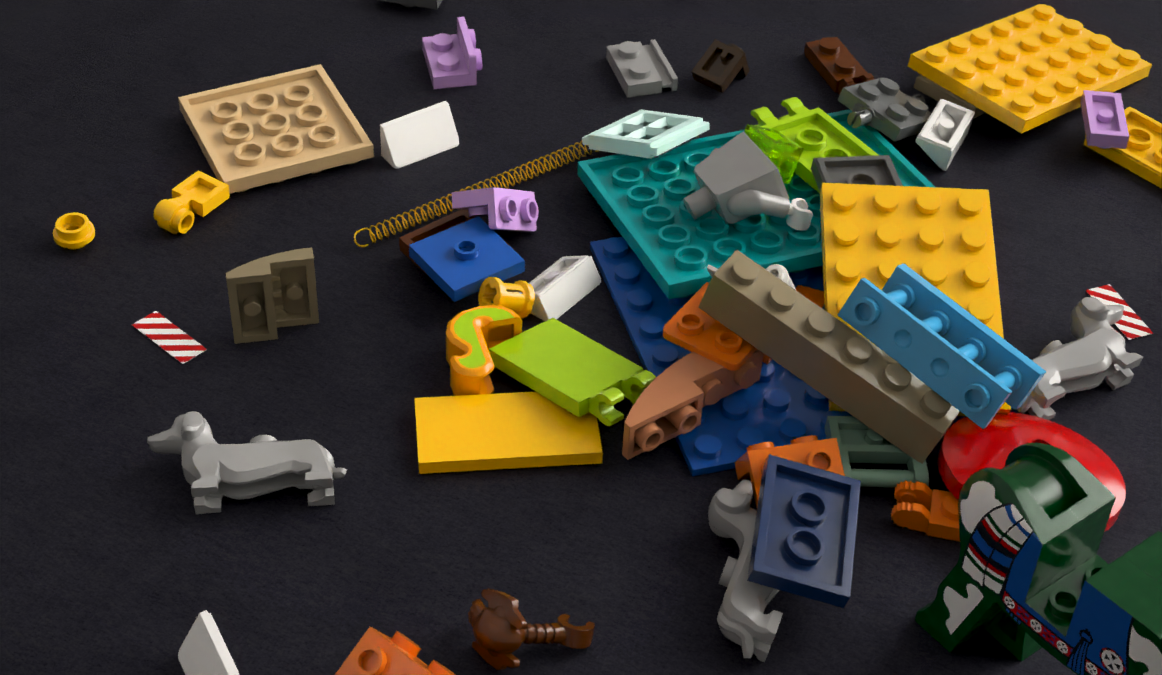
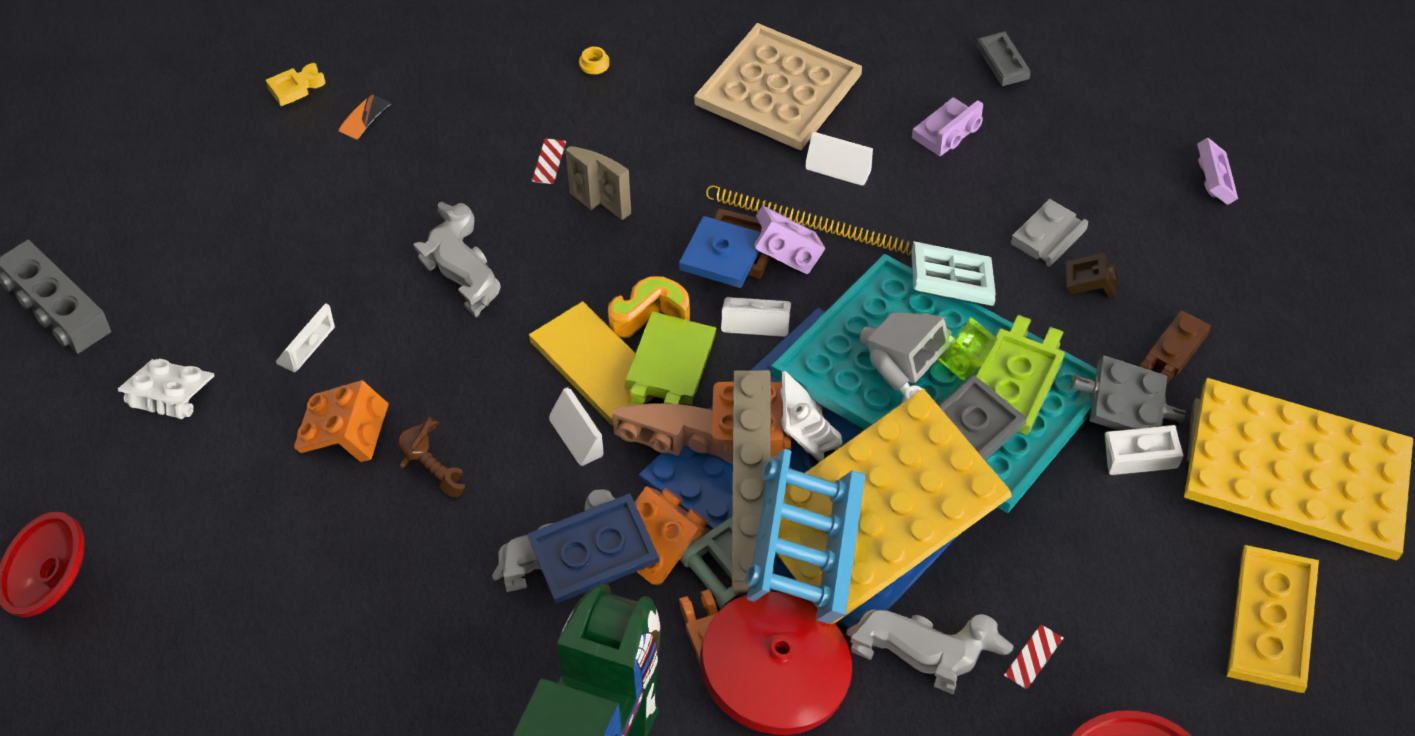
camera: 60 degrees right, 10 degrees up
yellow plate [153,170,230,234] -> none
yellow bush [478,277,535,318] -> none
lavender plate [1080,90,1129,149] -> none
none -> white slope [549,388,604,466]

